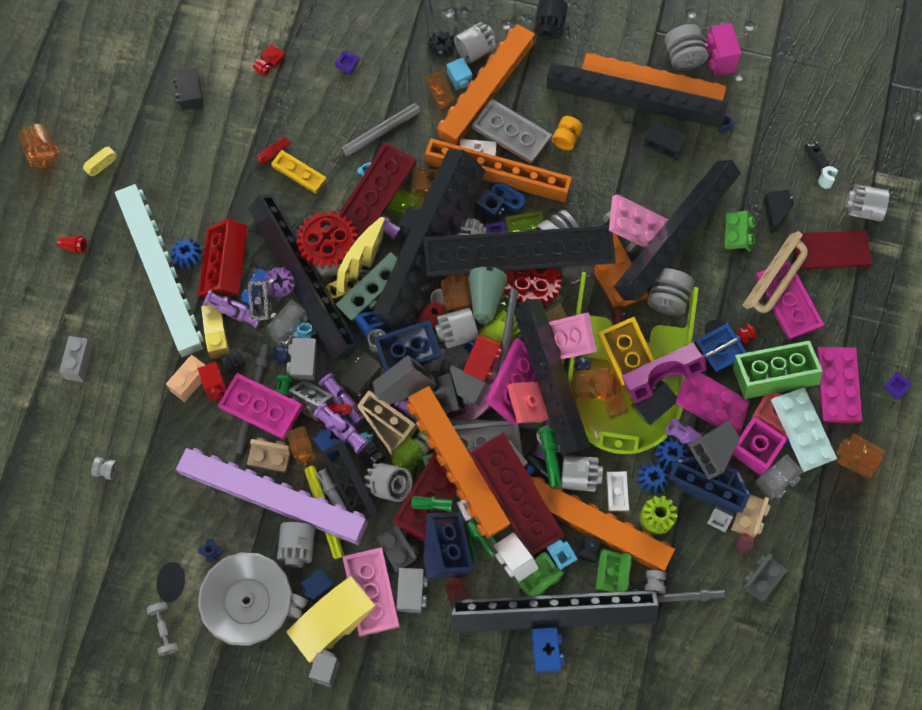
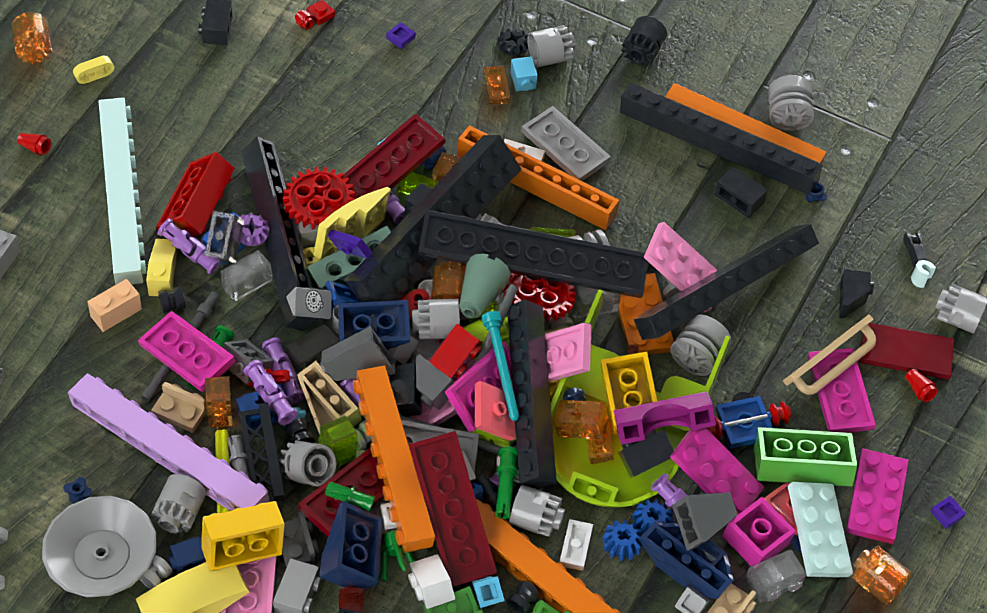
camera: 10 degrees right, 15 degrees down
black sticker [156,562,185,602] -> none
blue gear [170,237,203,269] -> none
red brick [197,362,227,401] -> none
red axle [256,136,291,165] -> none
yellow plate [271,150,327,194] -> none
dark blue plate [273,343,288,364] -> none
light grey brick [287,338,318,381] -> none
medium azure plate [294,323,317,338] -> none
light grey axle [342,103,420,156] -> none
orange brick [437,24,535,146] -> none
dark blue brick [476,189,506,222] -> none
blue plate [491,183,525,212] -> none
light orange wheel [552,116,583,151] -> none
lime gear [639,496,678,537] -> none
dark pink brick [705,23,741,76] -> none
bright green bracket [725,210,756,252] -> none
none -> yellow brick [201,501,285,571]
none -> light grey slope [286,287,332,319]
none -> dark purple plate [327,230,372,259]
none -> teal piece [481,311,519,421]
none -> red cone [905,369,938,402]

